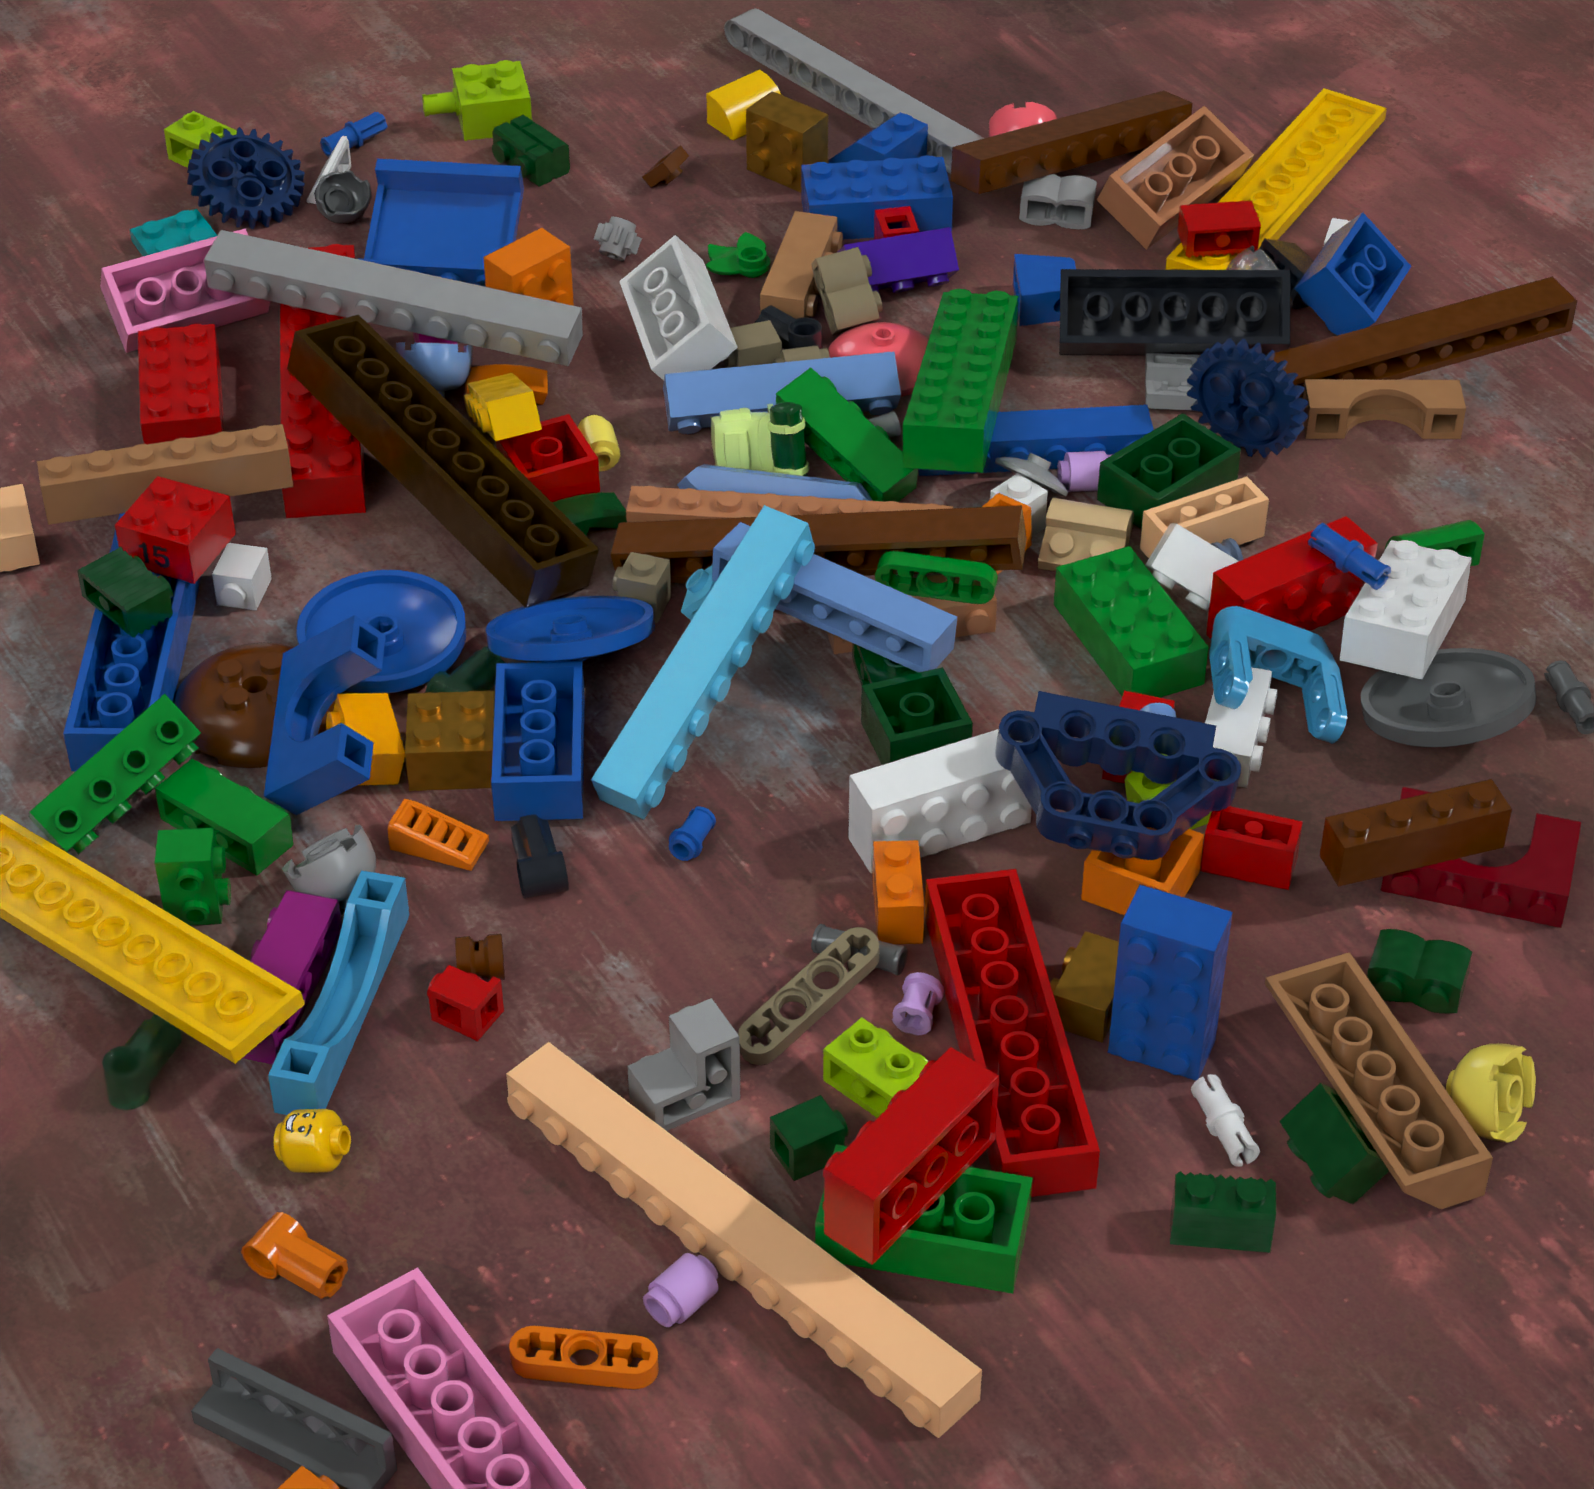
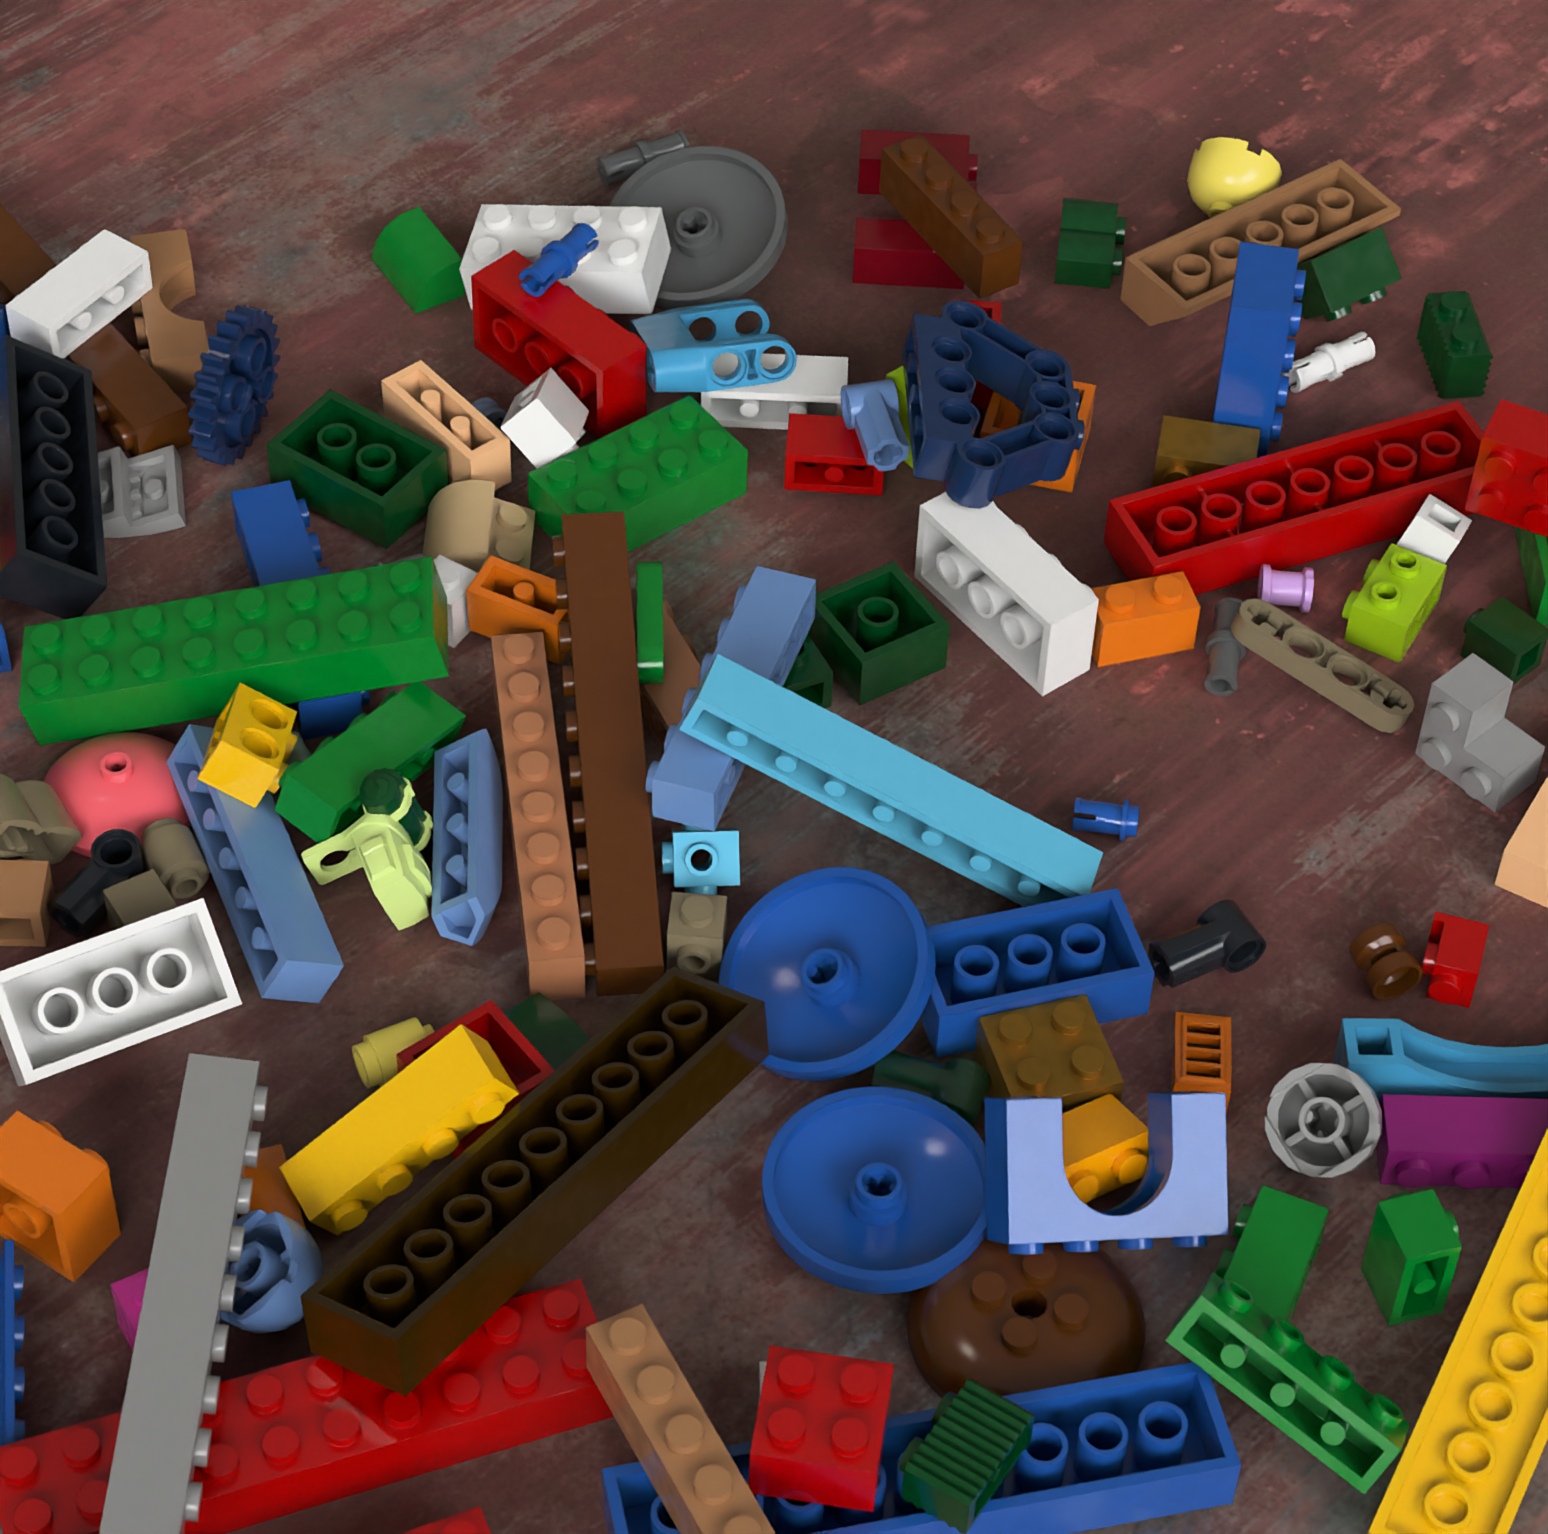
camera: 105 degrees left, 5 degrees up
lavender brick [1057,451,1113,492] -> none
none -> white brick [5,229,153,359]
none -> yellow brick [197,683,298,808]

